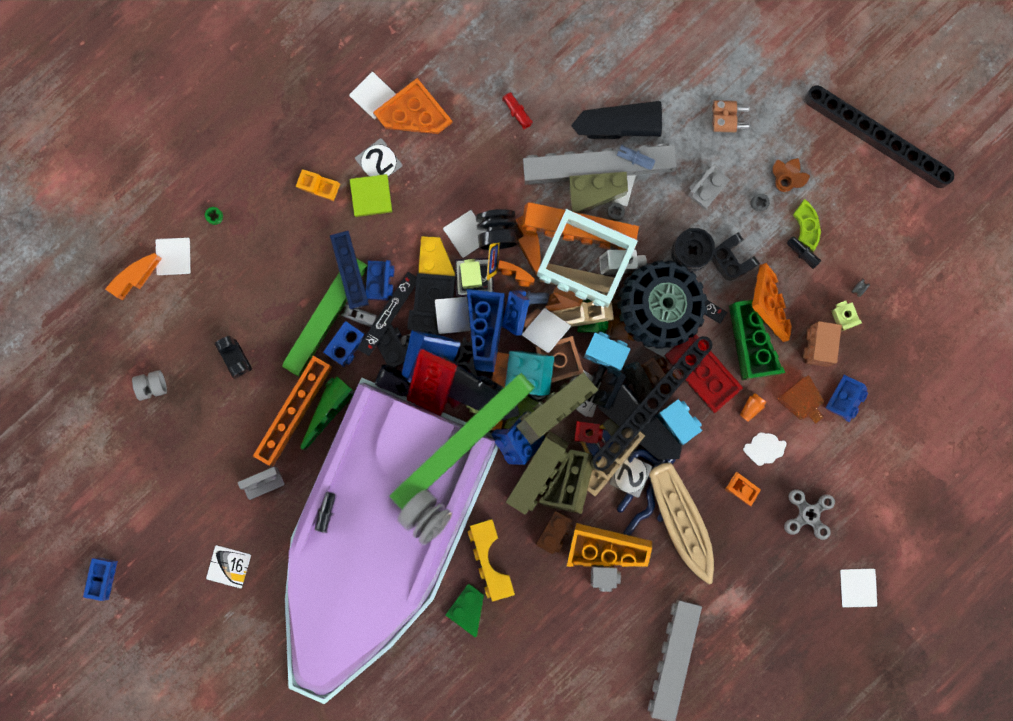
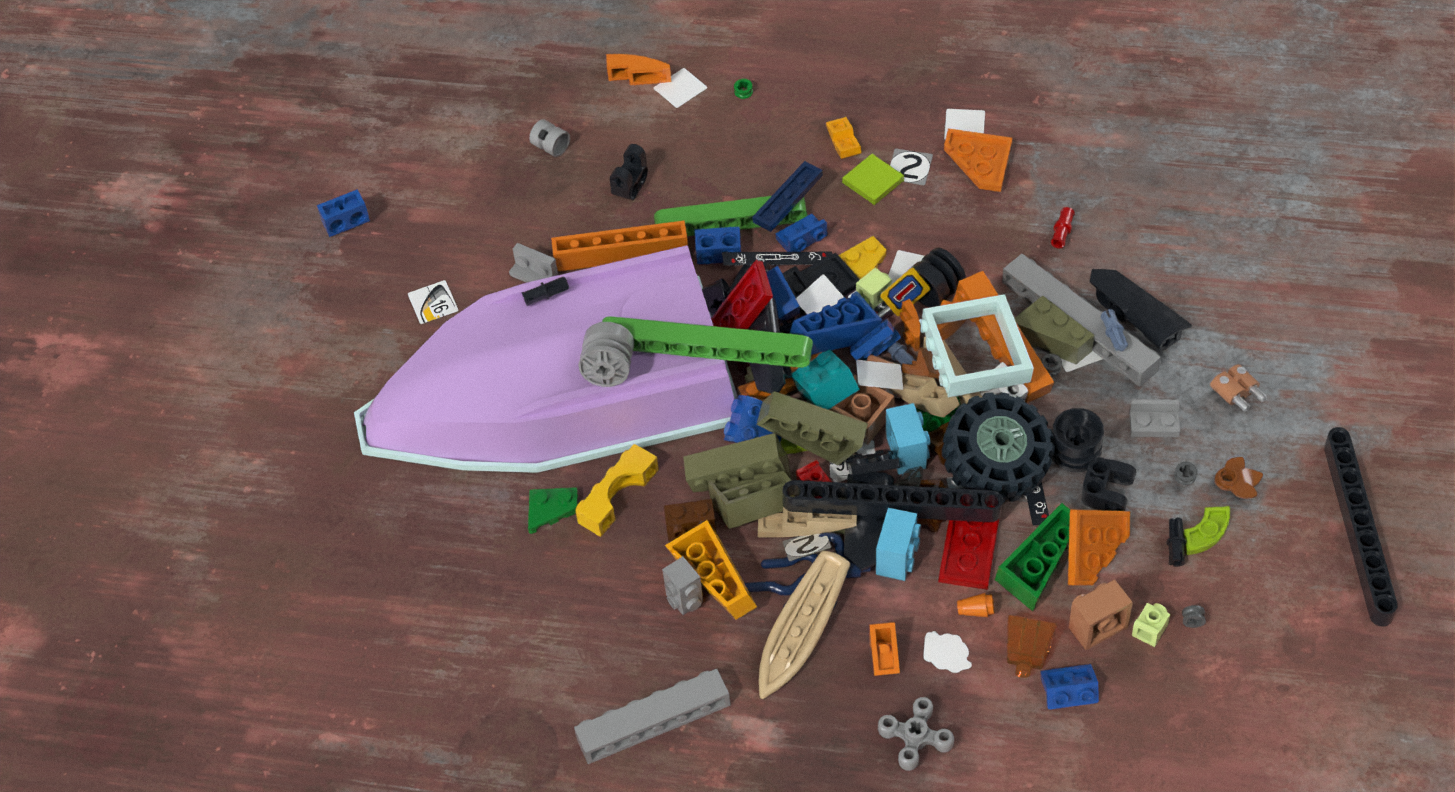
camera: 55 degrees right, 30 degrees down
light grey bar [341,304,377,327] -> none

